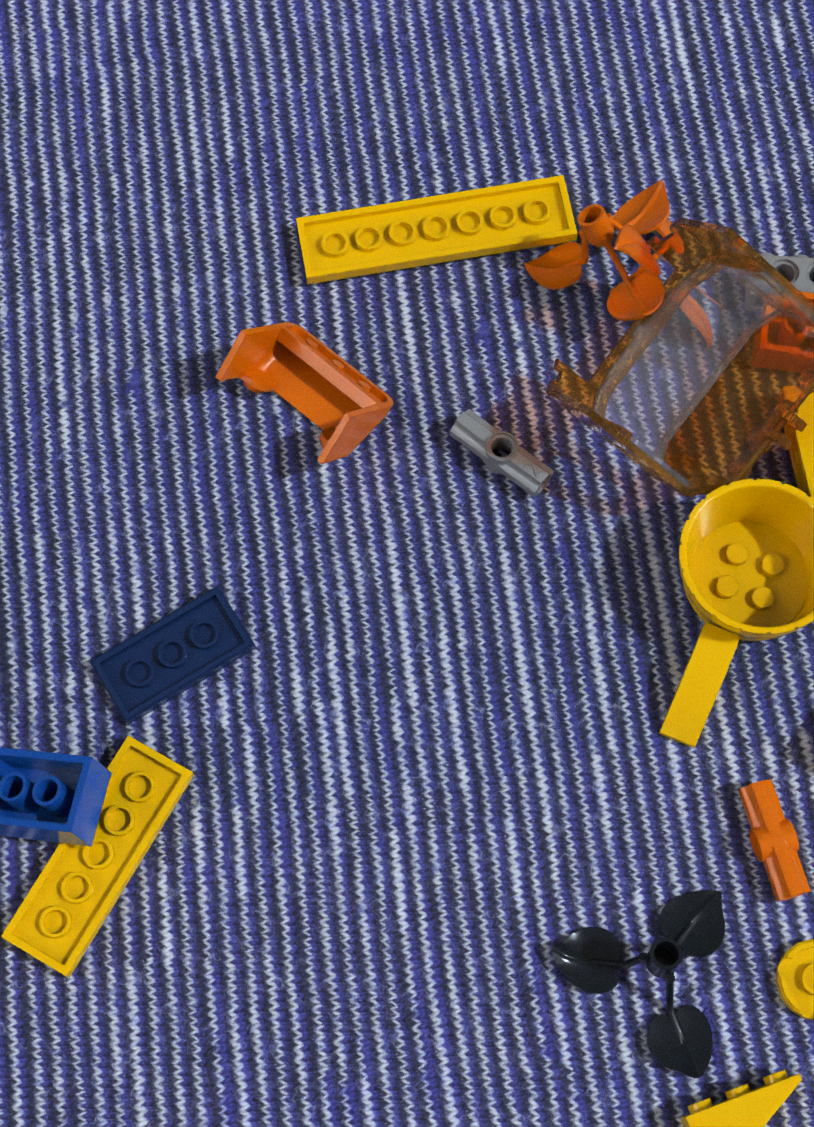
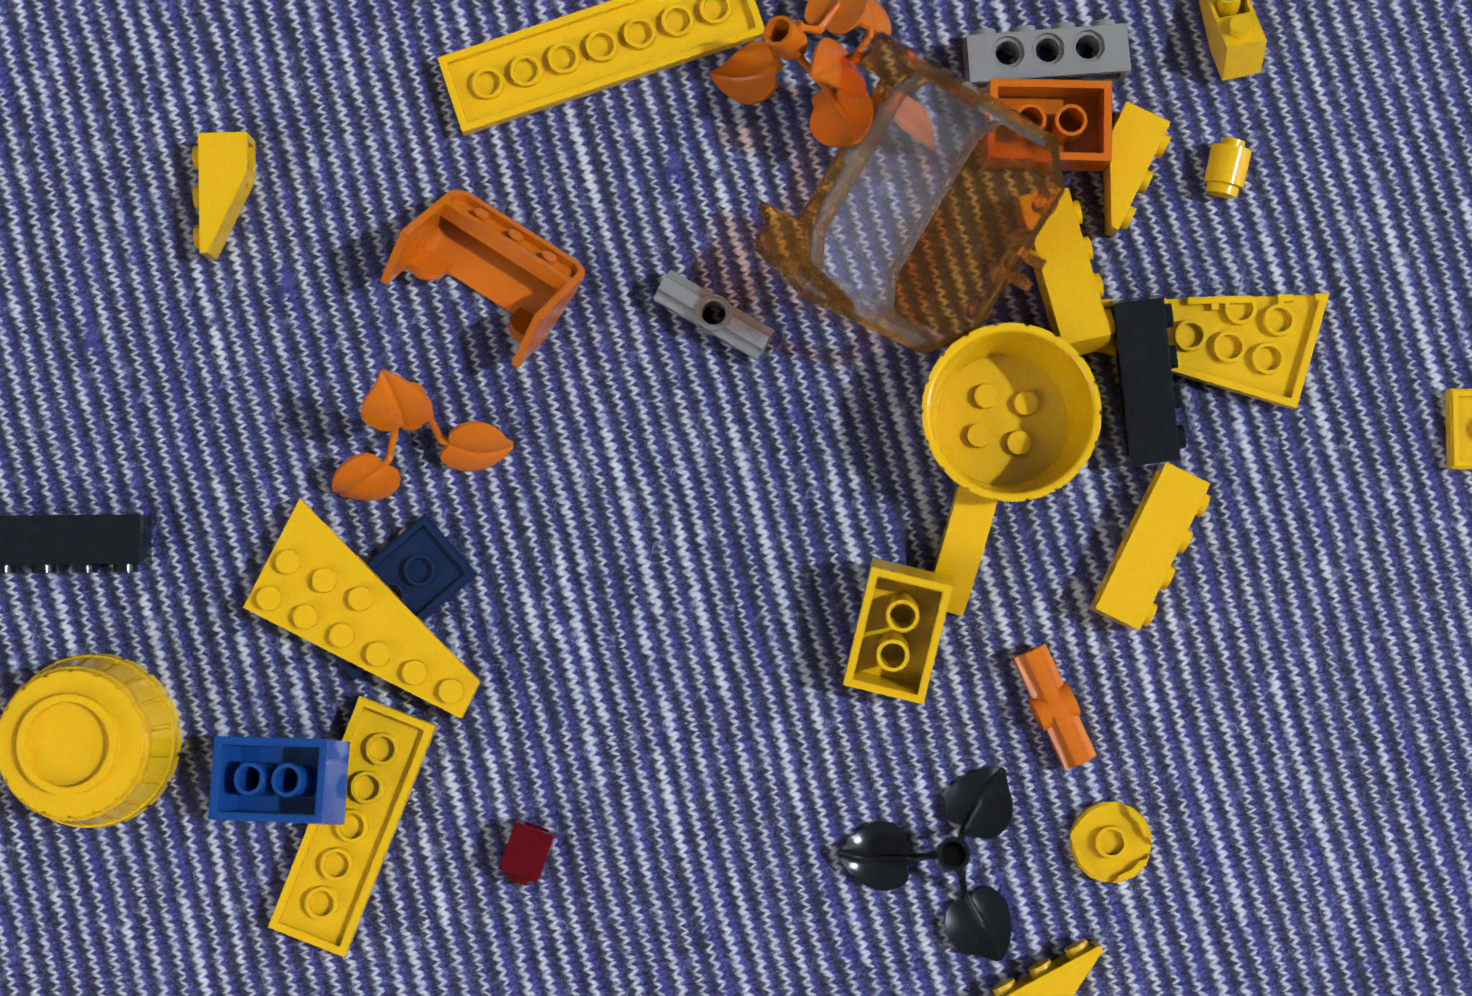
camera: 10 degrees left, 15 degrees up
none -> yellow slope [192,132,256,260]
none -> yellow wing [243,498,481,719]
none -> orange plant [331,369,514,501]
none -> dark red brick [498,819,557,886]
none -> yellow brick [843,558,953,705]

